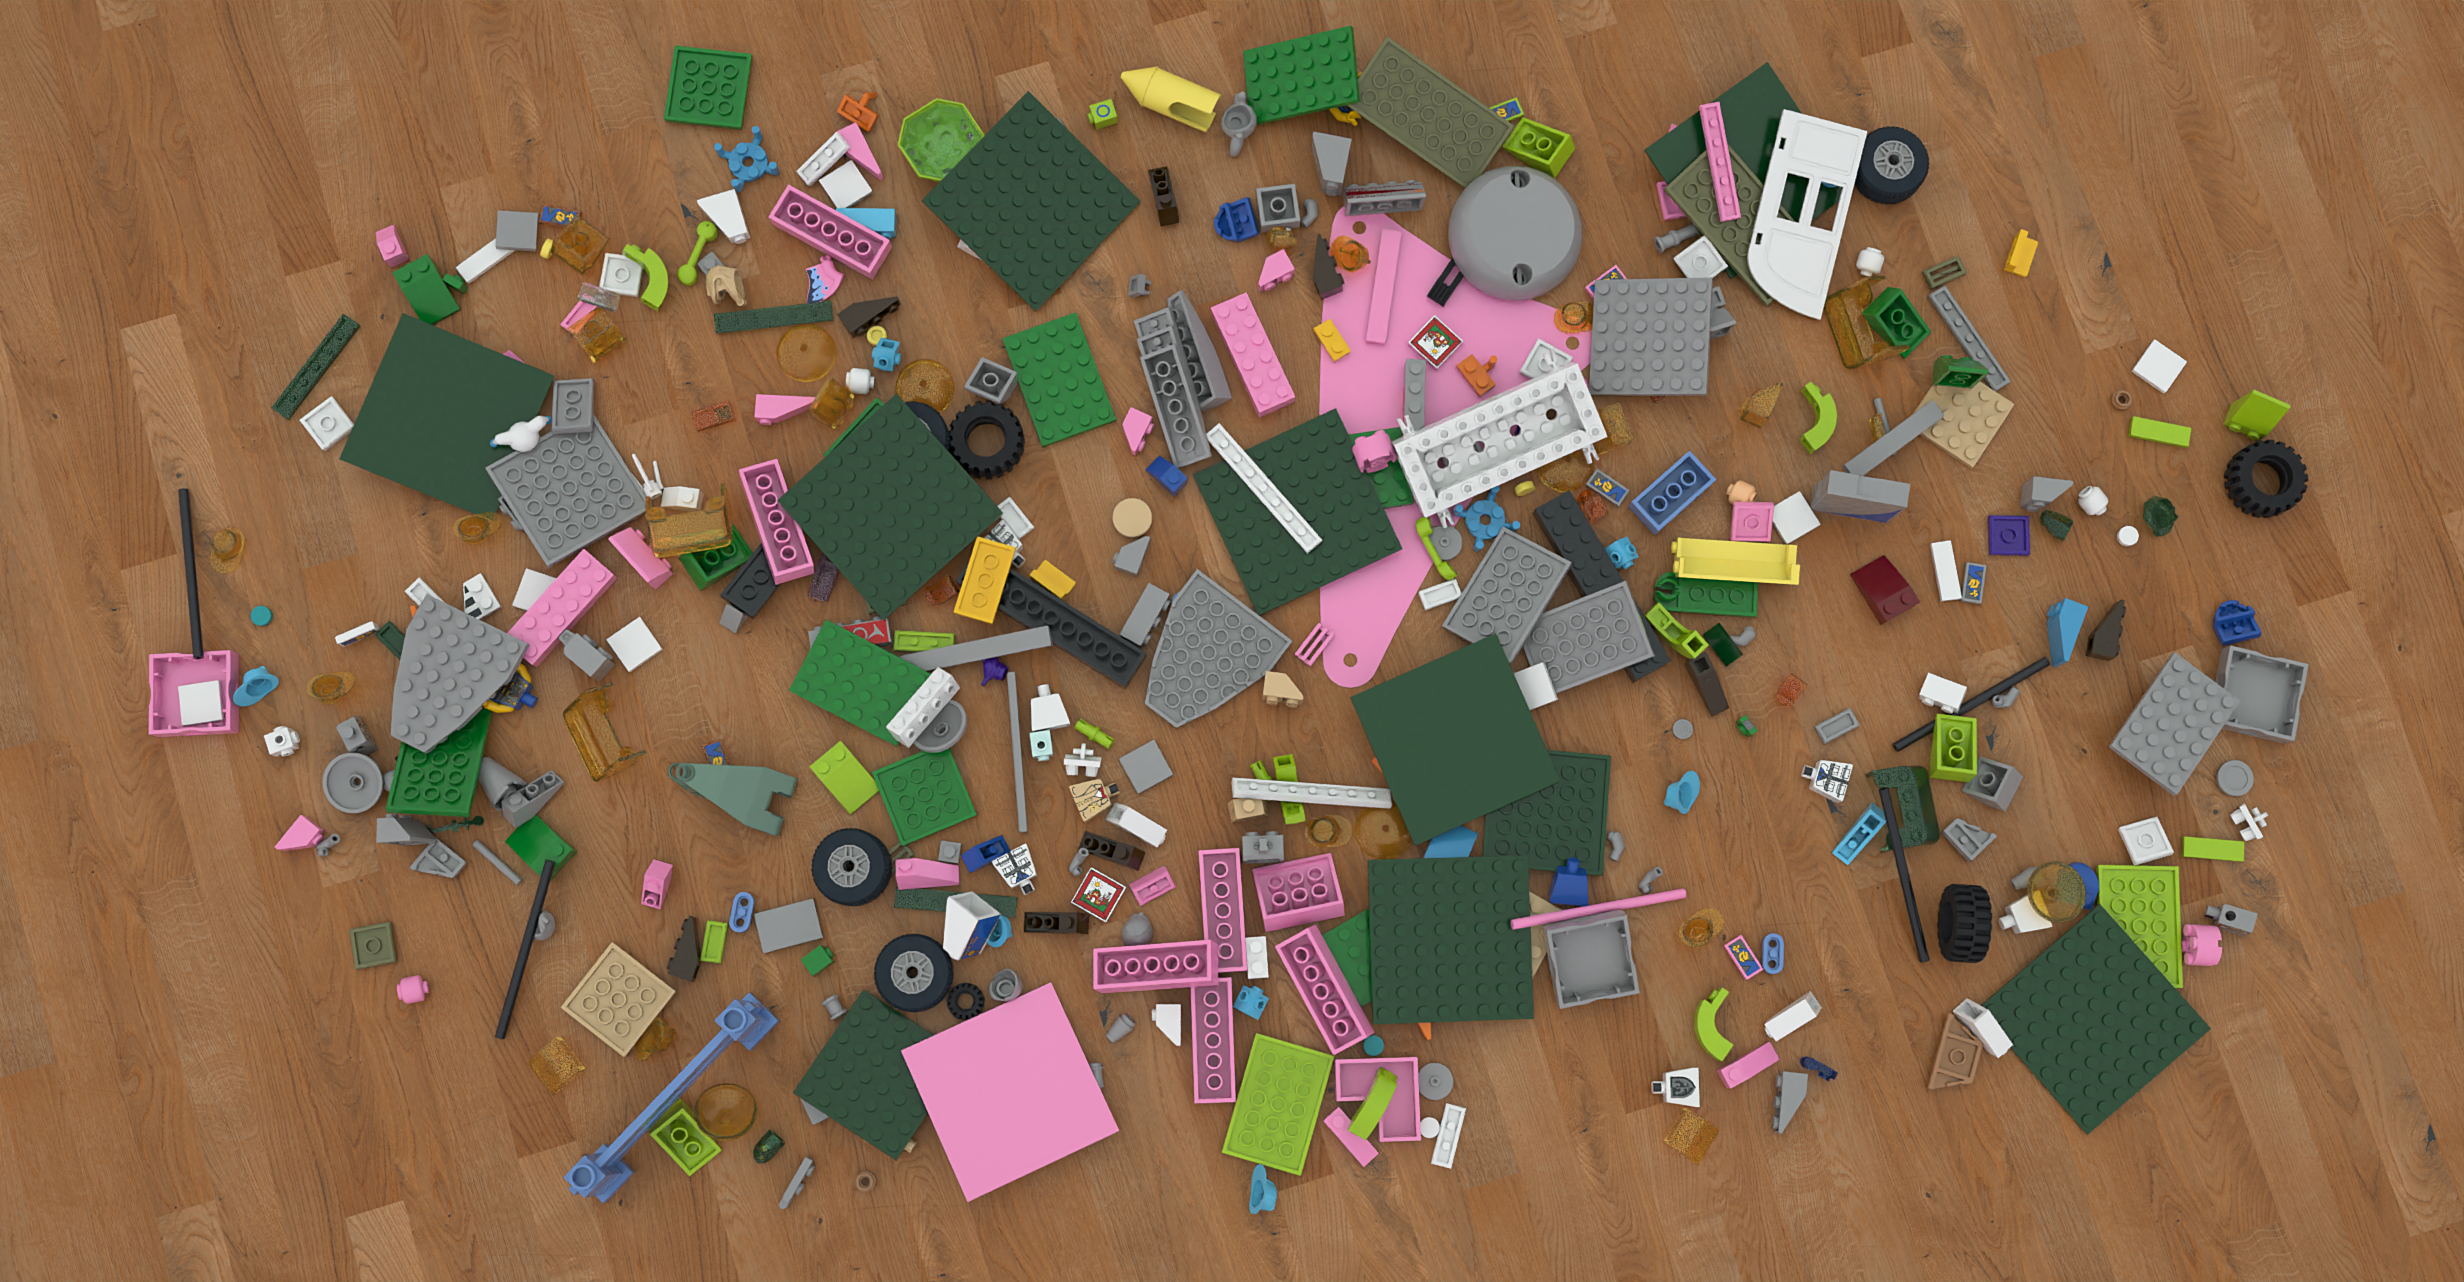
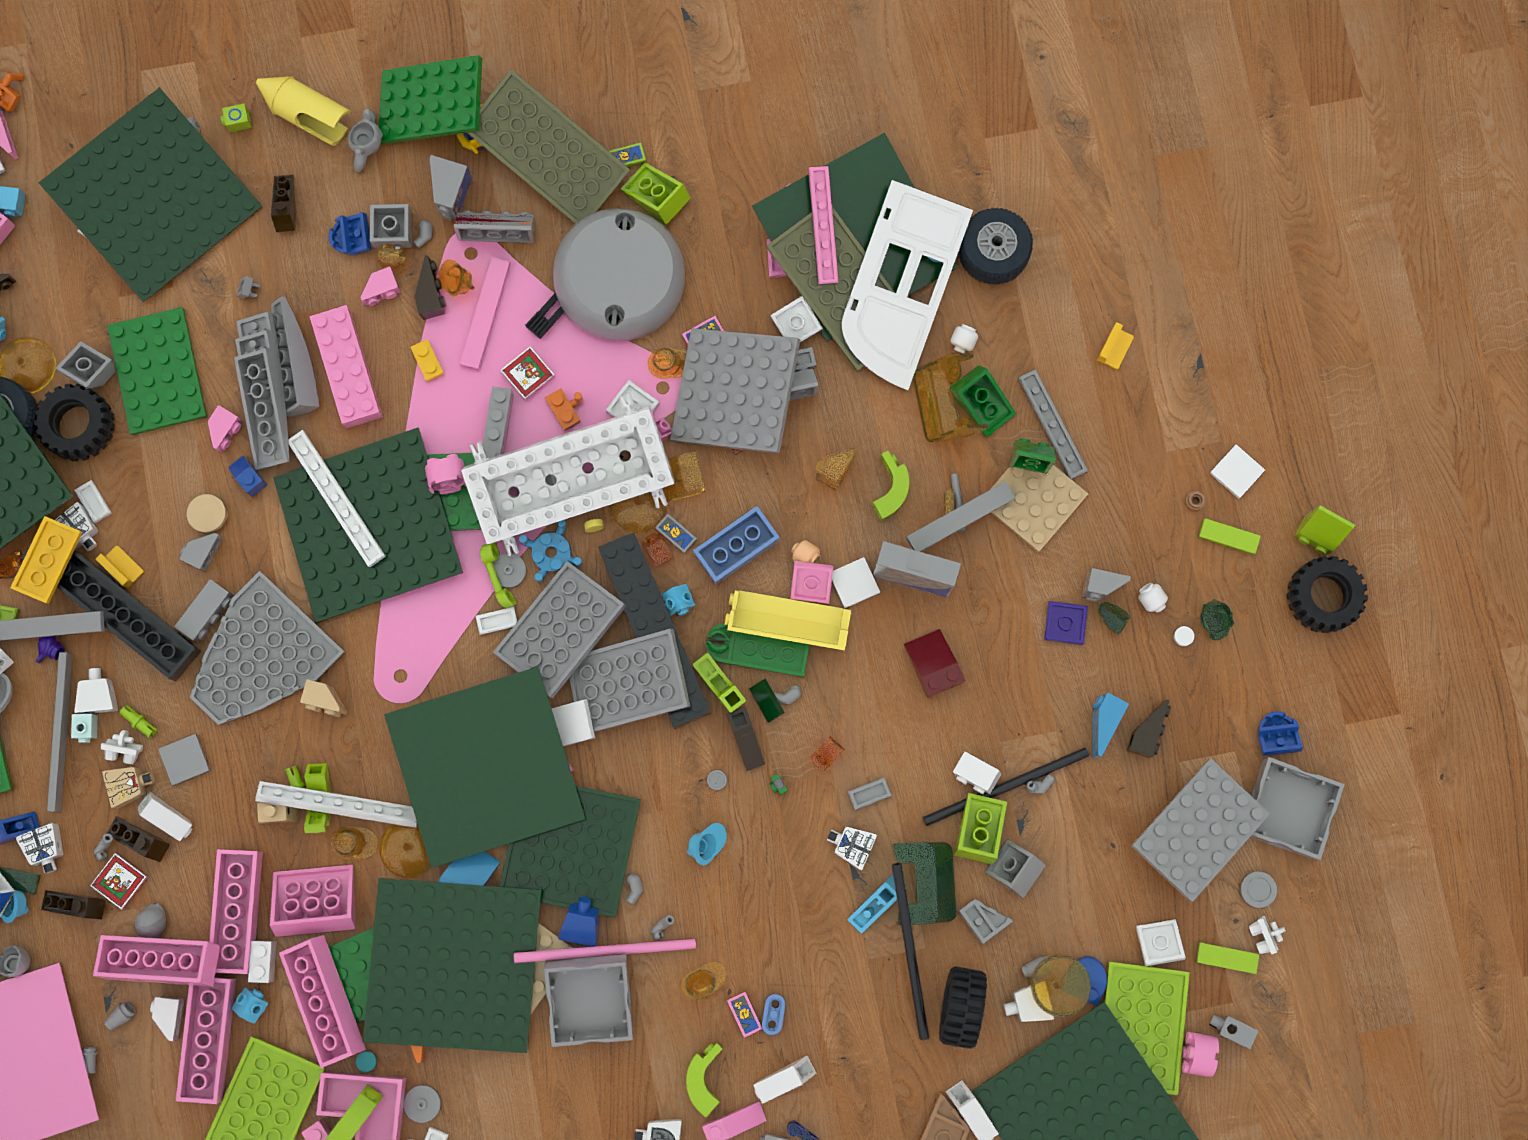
camera: 10 degrees right, 0 degrees up
clear light blue rock [898,98,985,183] -> none
bright pink slope [1129,866,1176,906] -> none
light grey hinge [1242,831,1284,864] -> none
bright pink tile [1295,623,1335,667] -> none
light grey pin [1653,224,1700,254] -> none
olive tile [1922,256,1967,290] -> none
white tile [1930,540,1962,602] -> none
tile [1960,562,1987,605] -> none

